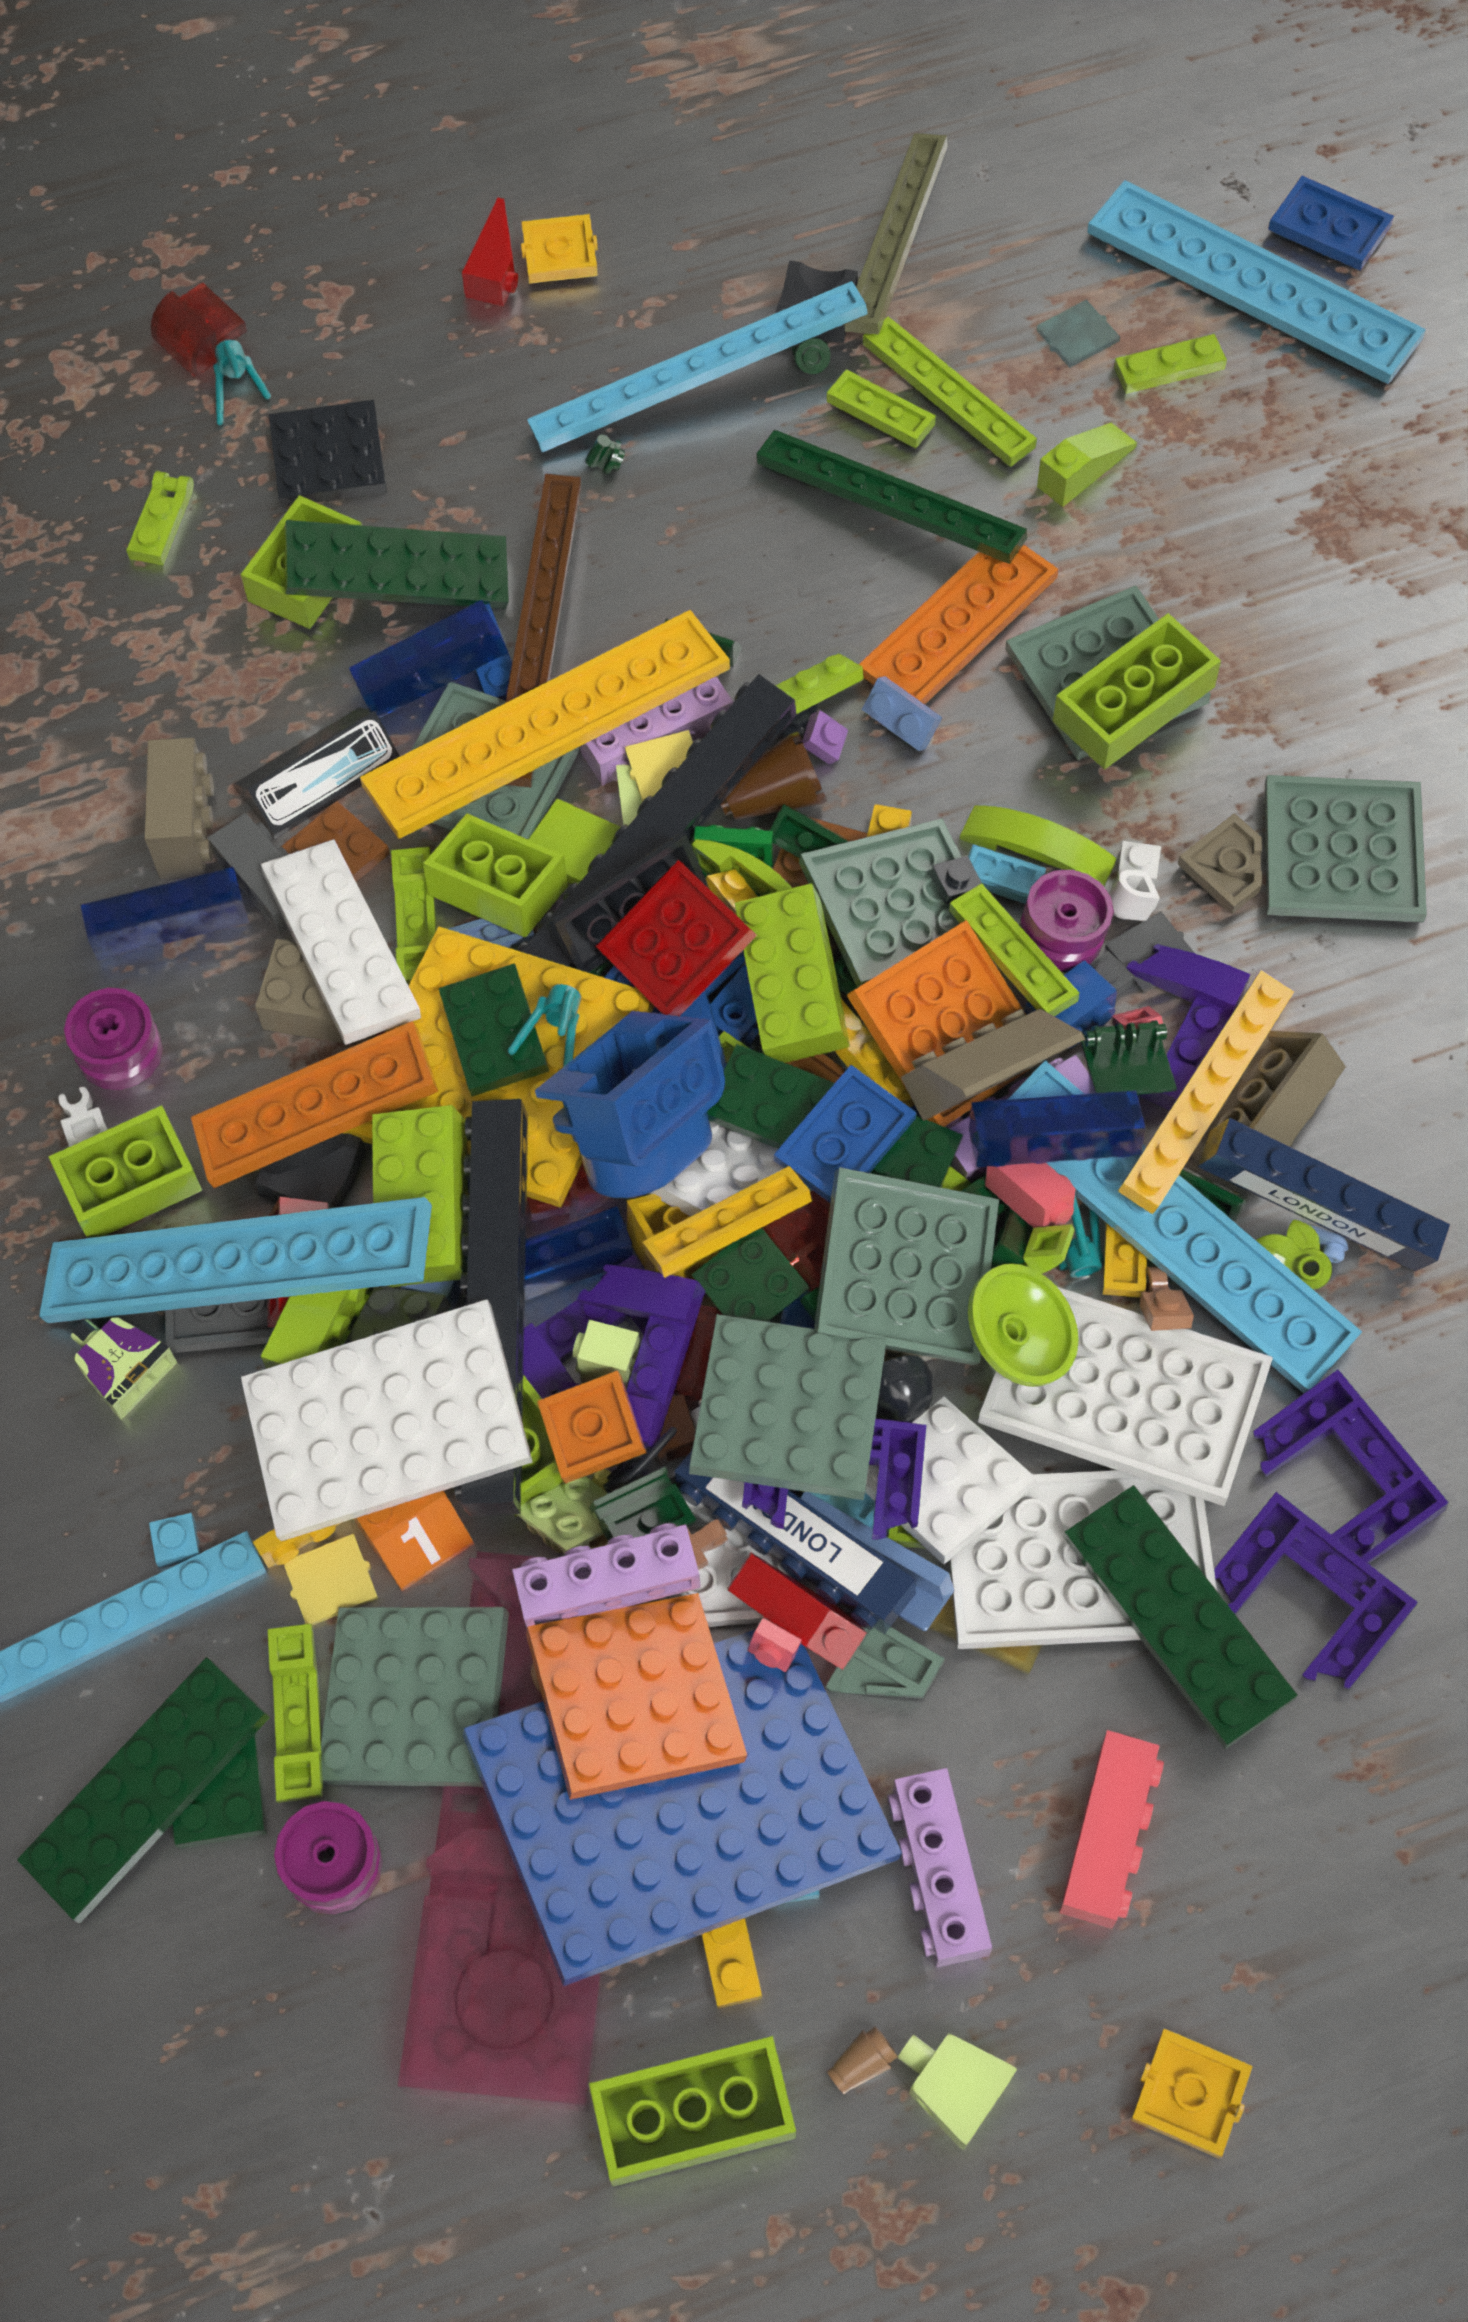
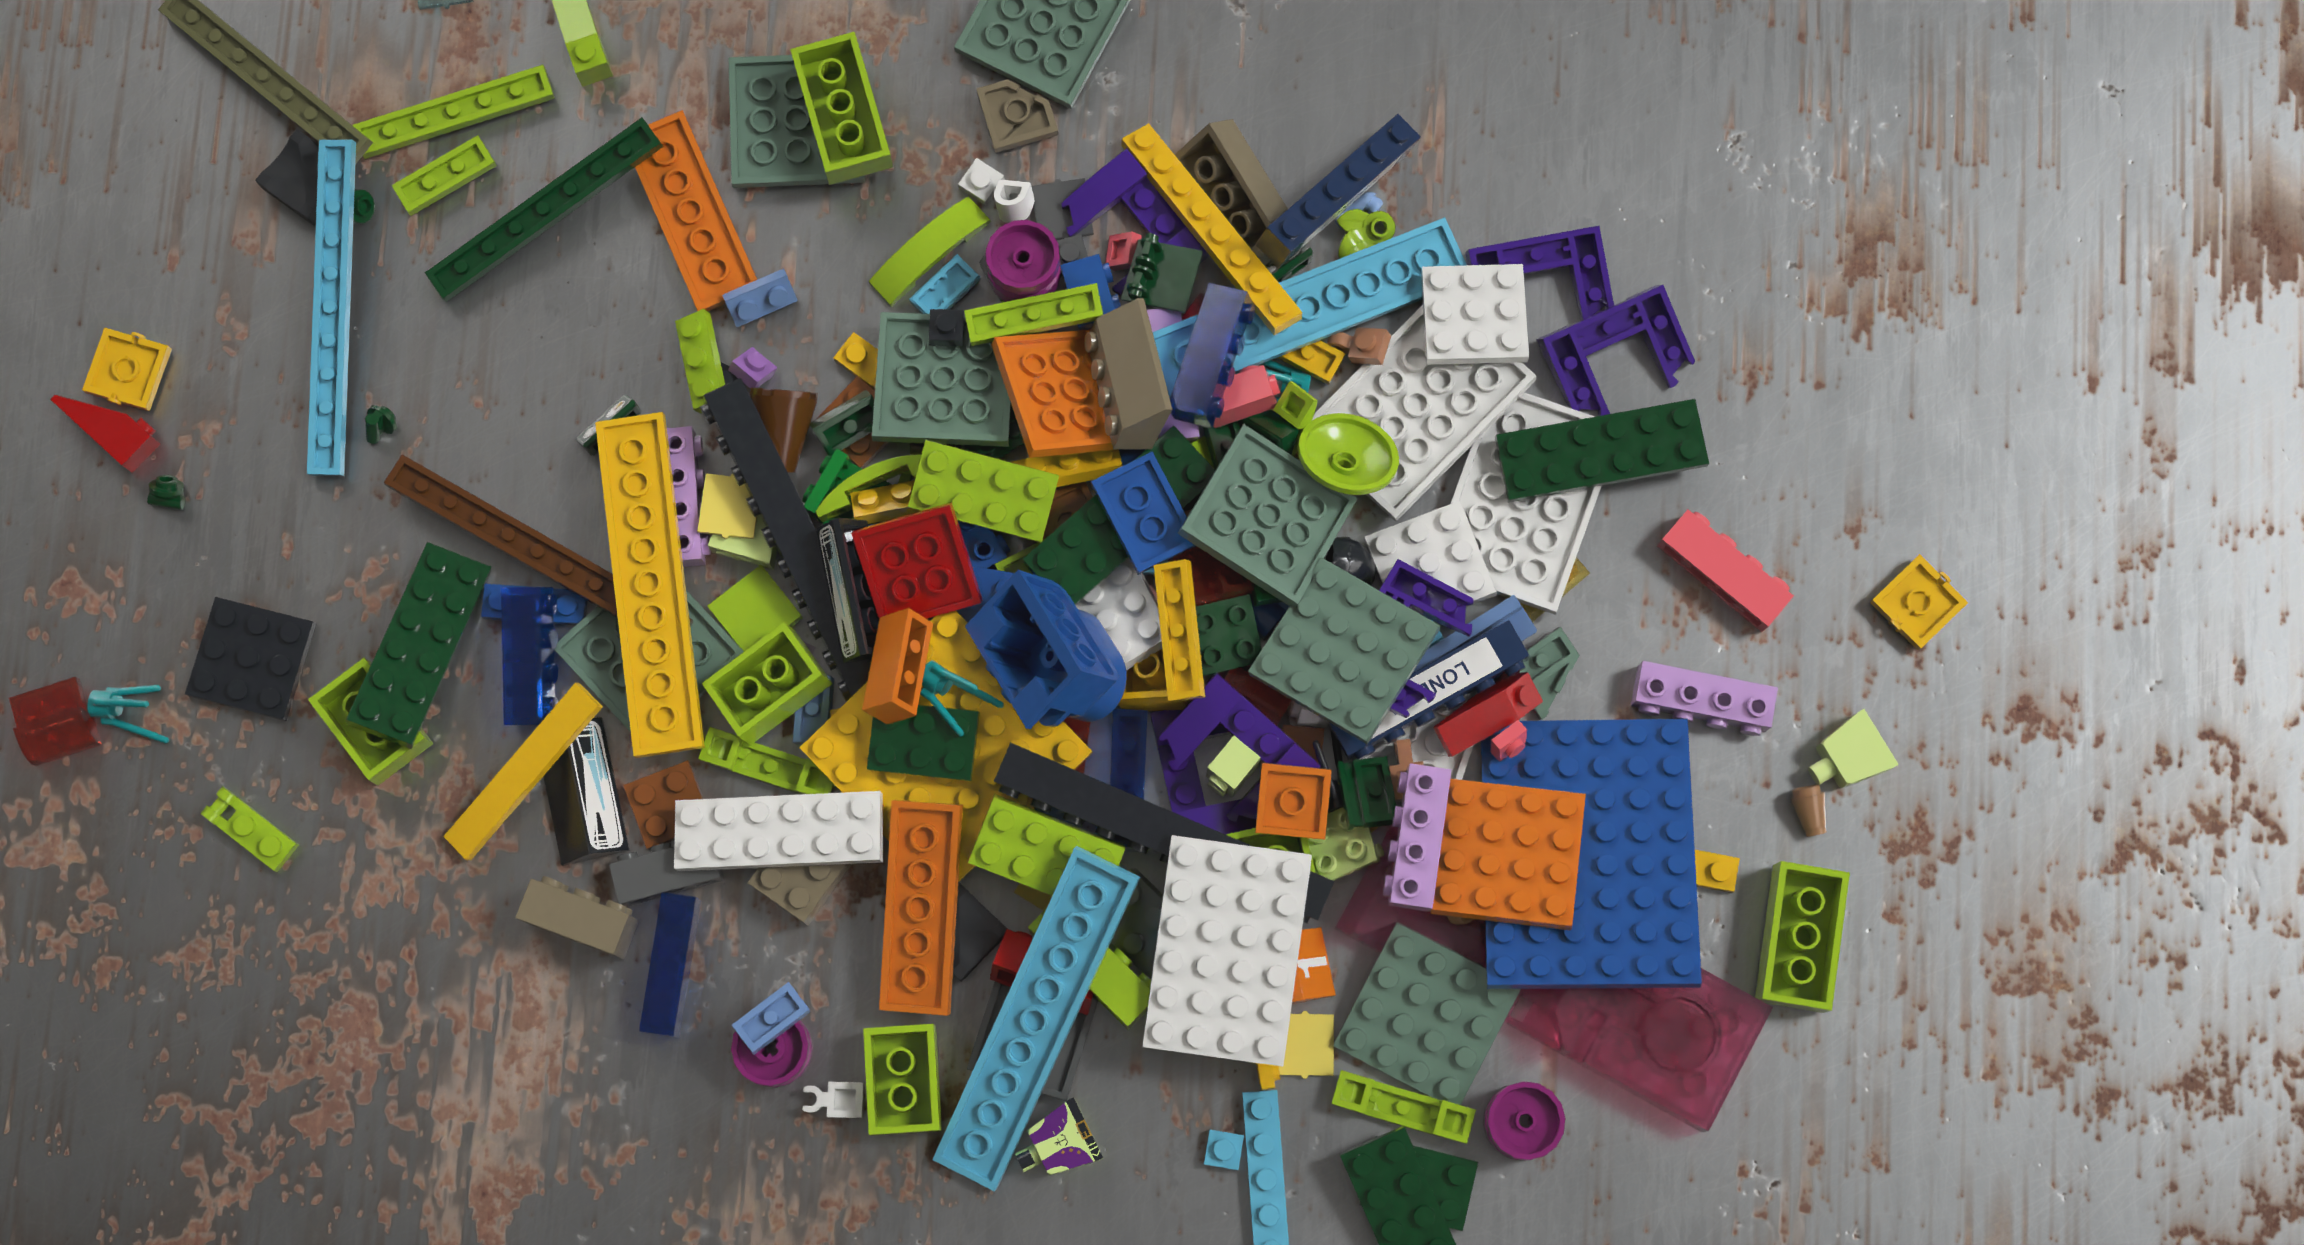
camera: 70 degrees left, 15 degrees up
none -> dark green plate [147,475,185,510]
none -> yellow tile [443,683,603,860]
none -> medium blue plate [732,982,811,1055]
none -> orange brick [862,608,933,724]
none -> white plate [1421,264,1529,365]

